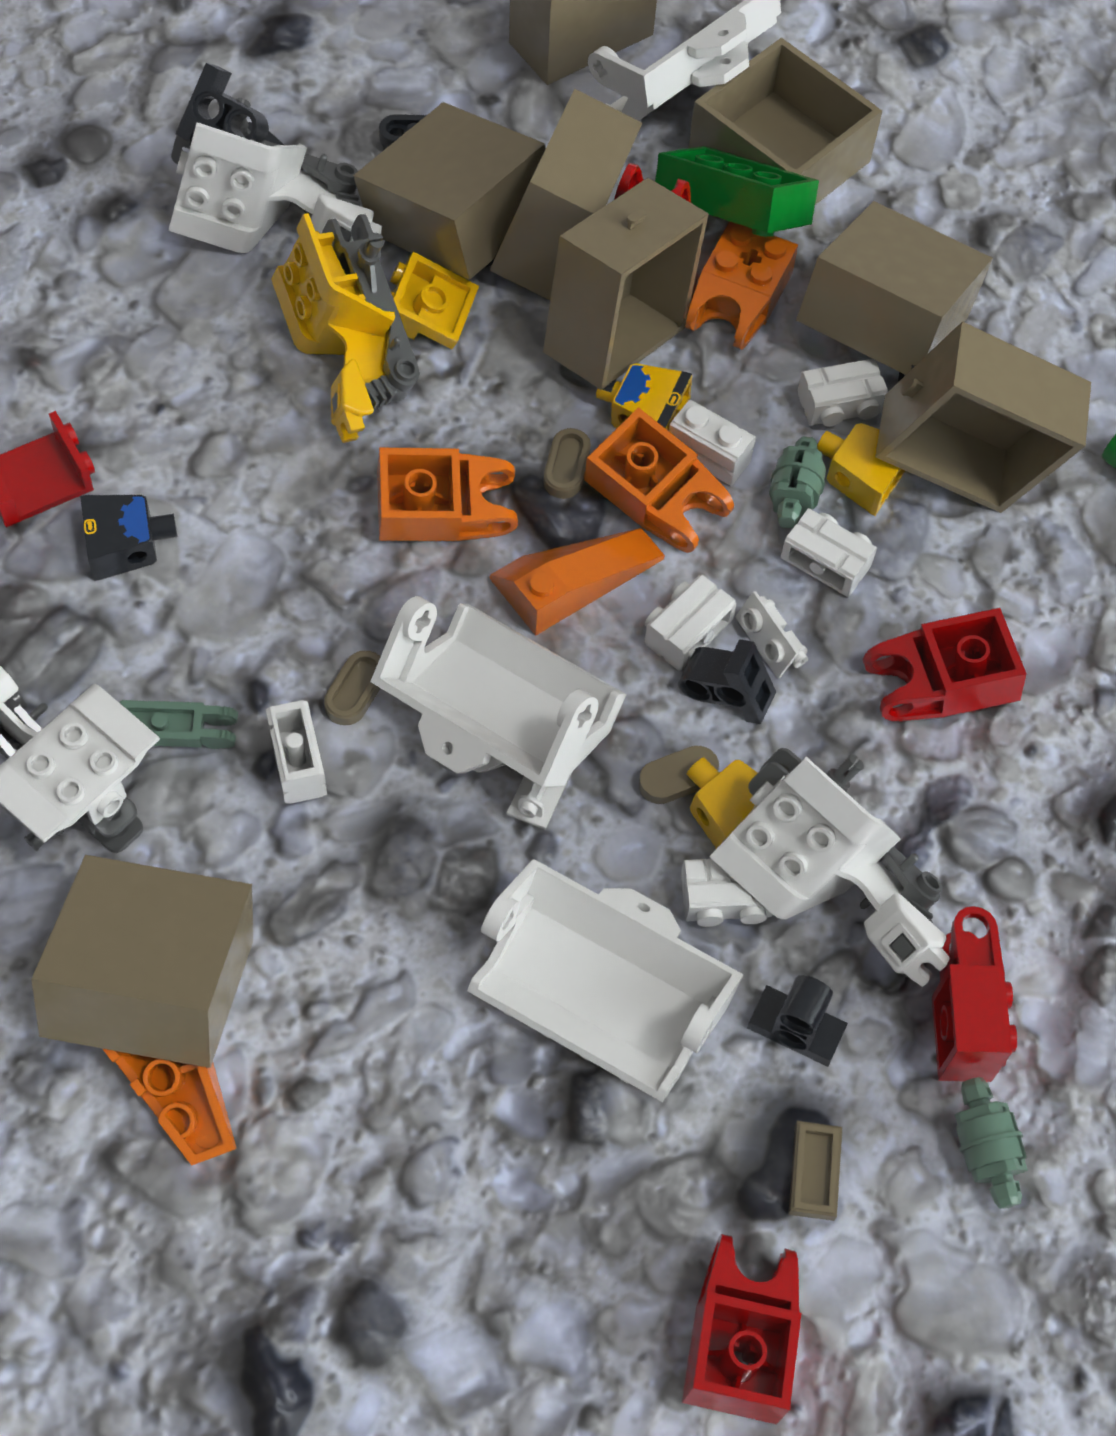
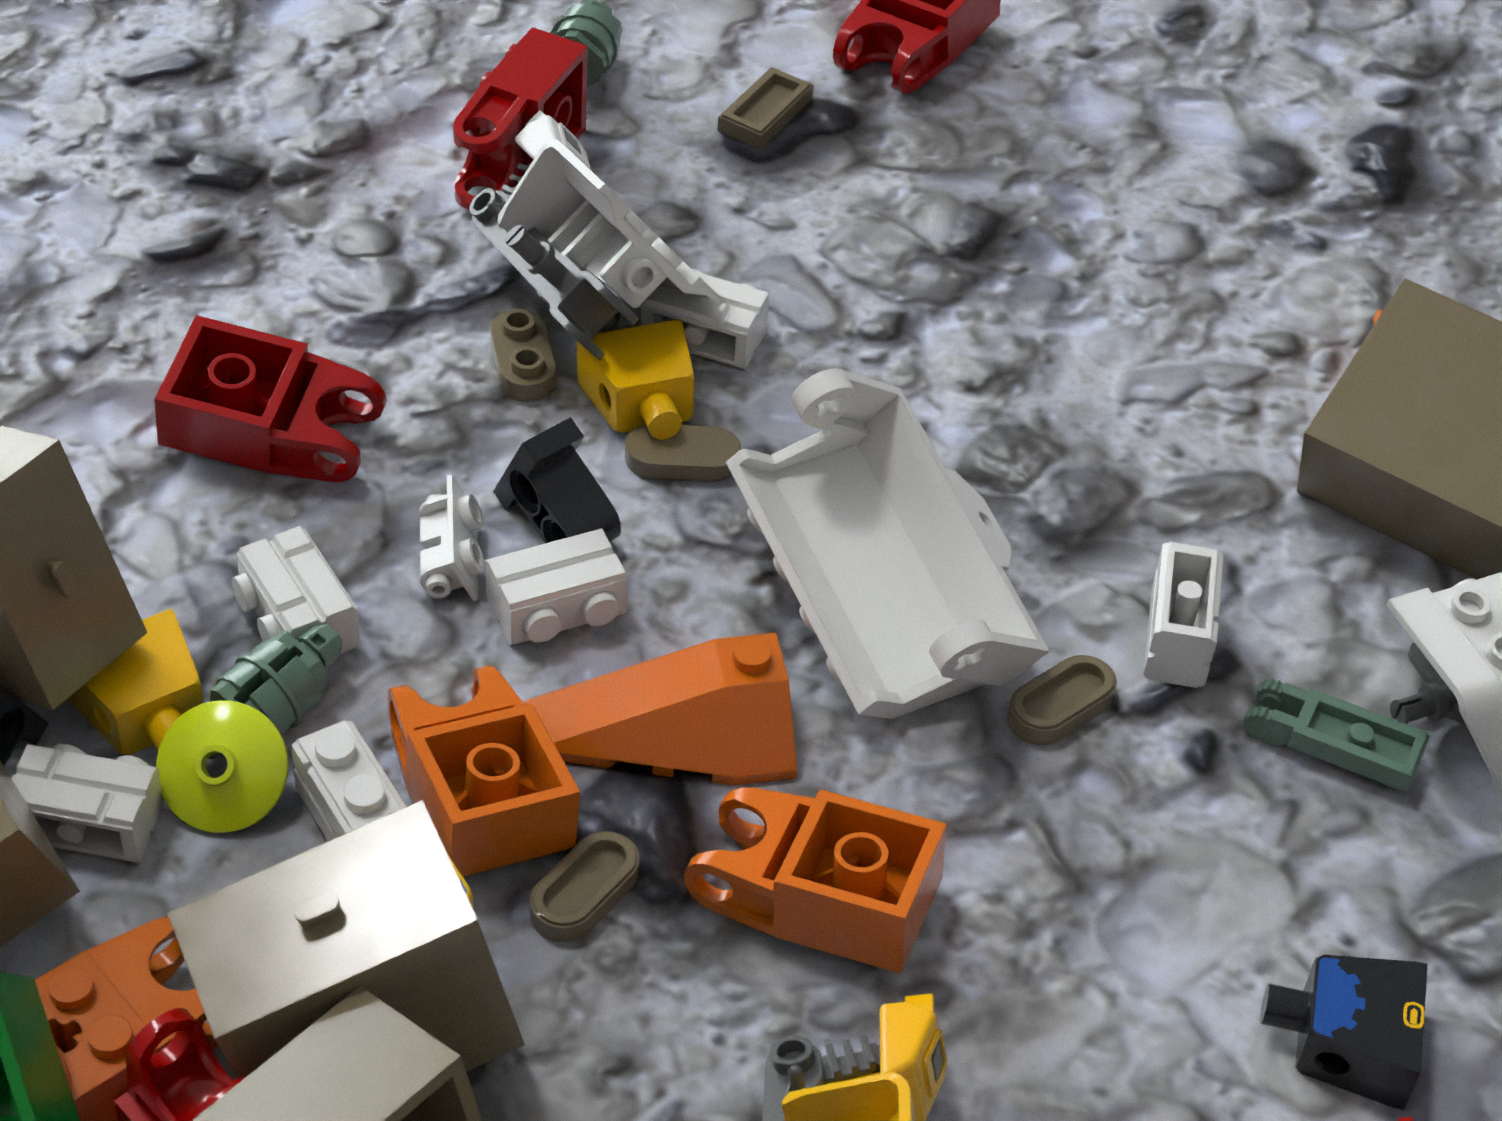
camera: 155 degrees left, 15 degrees down
white piece [467,859,743,1102] -> none
black tile [747,975,848,1067] -> none
none -> neon yellow dish [156,700,289,833]

